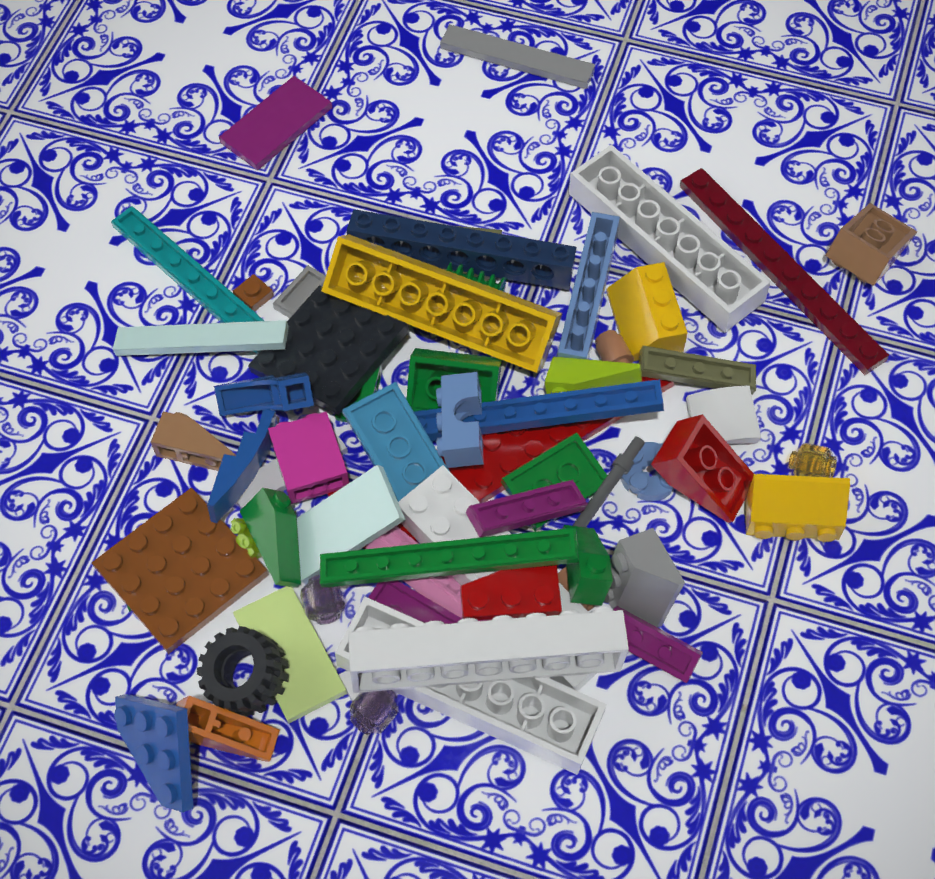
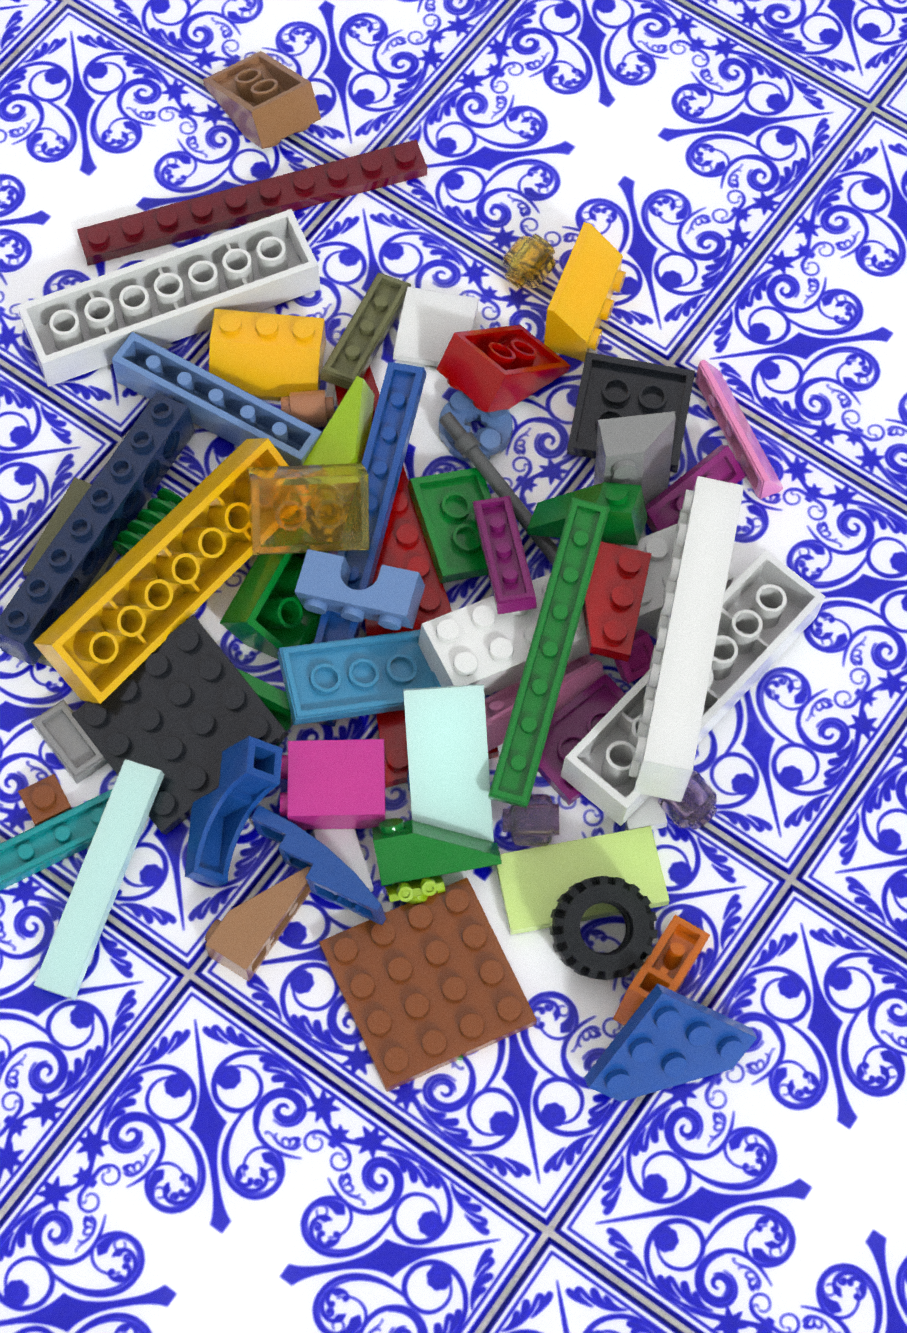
camera: 75 degrees left, 5 degrees up
none -> clear yellow slope [247,463,369,555]
none -> black plate [567,352,695,473]
none -> bright pink slope [695,360,783,499]

